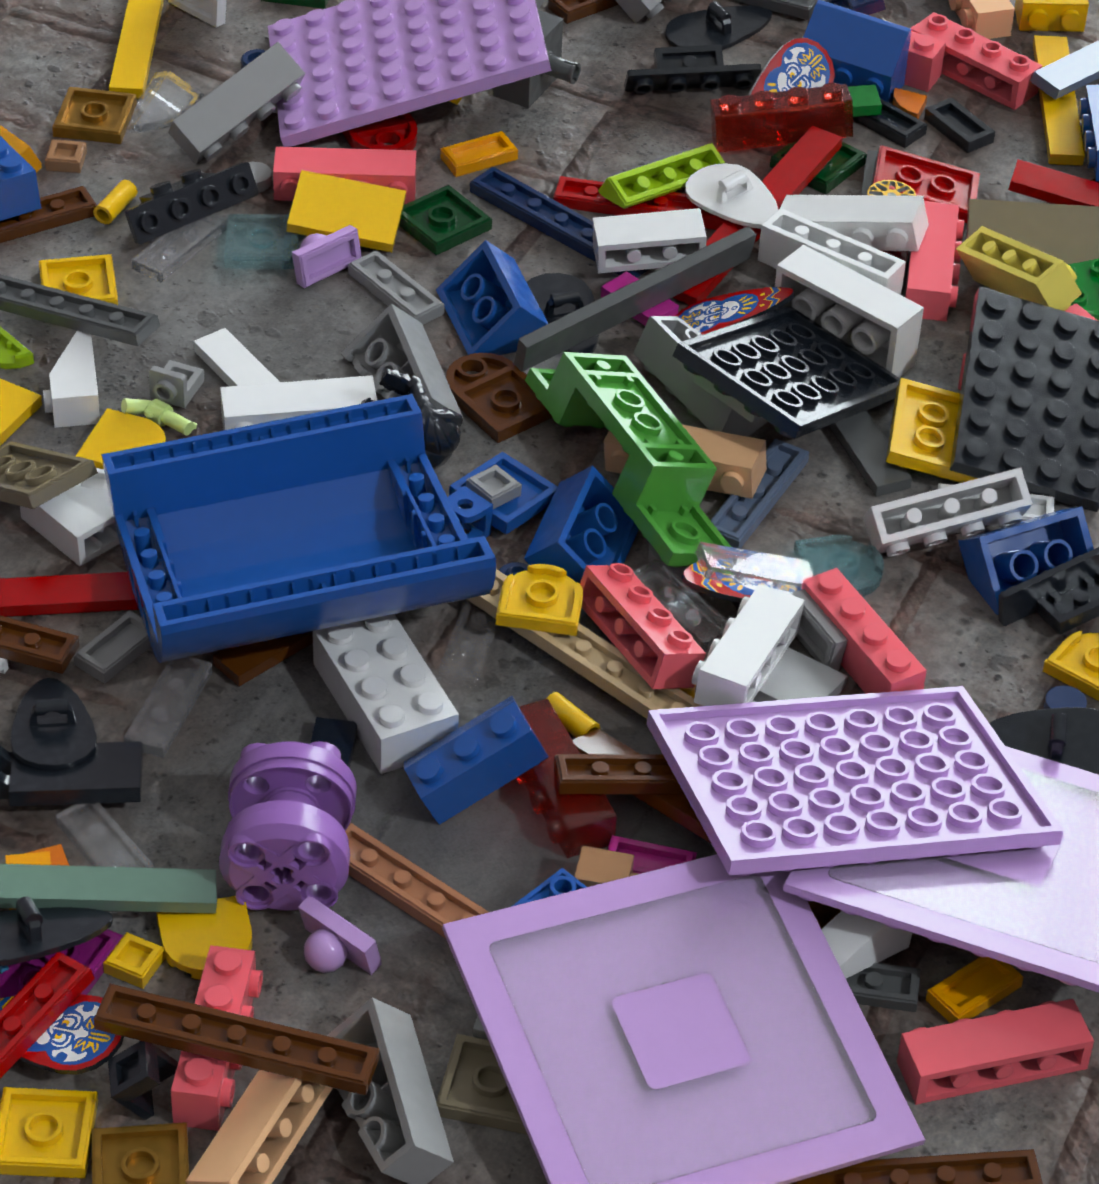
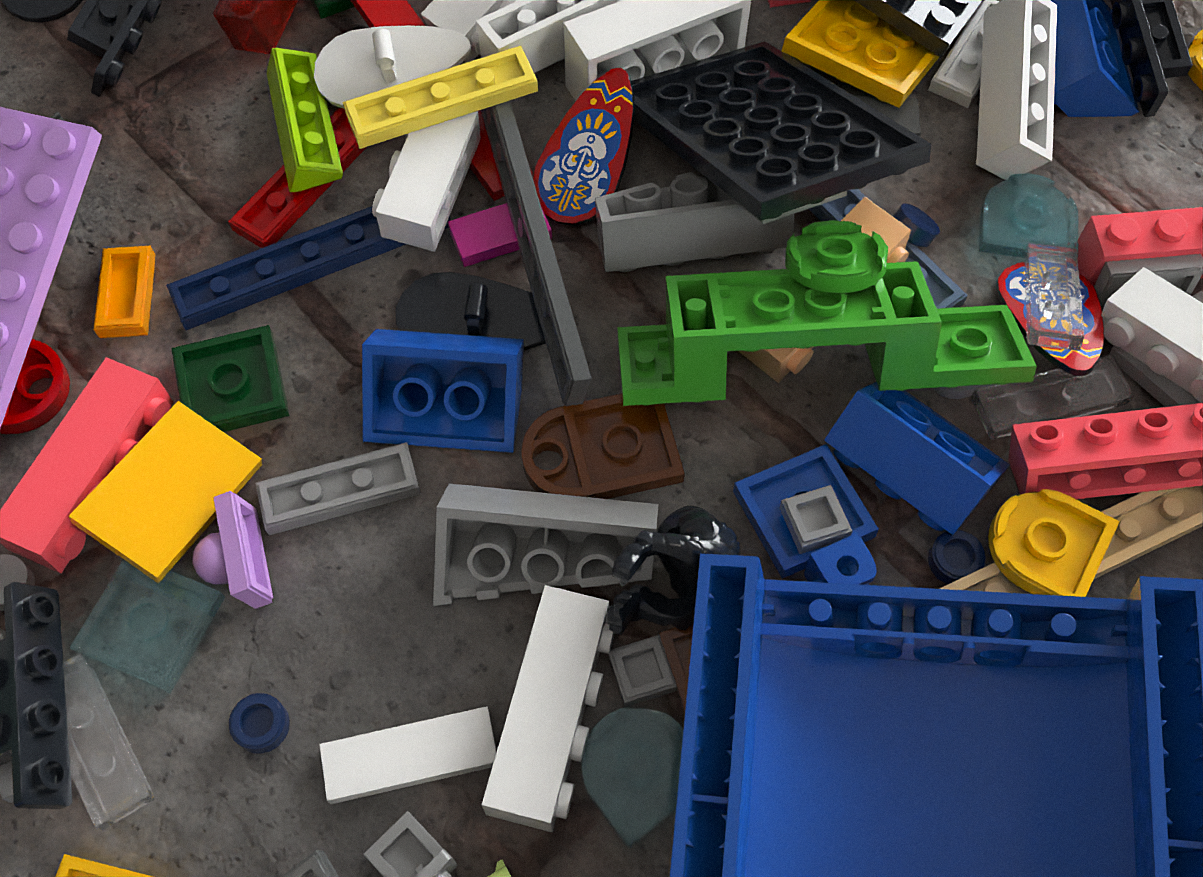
camera: 65 degrees left, 20 degrees up
none -> dark blue tile [229,693,290,754]
none -> light yellow tile [342,46,538,149]
none -> bright green tile [785,220,888,294]
none -> dark blue tile [893,203,940,247]

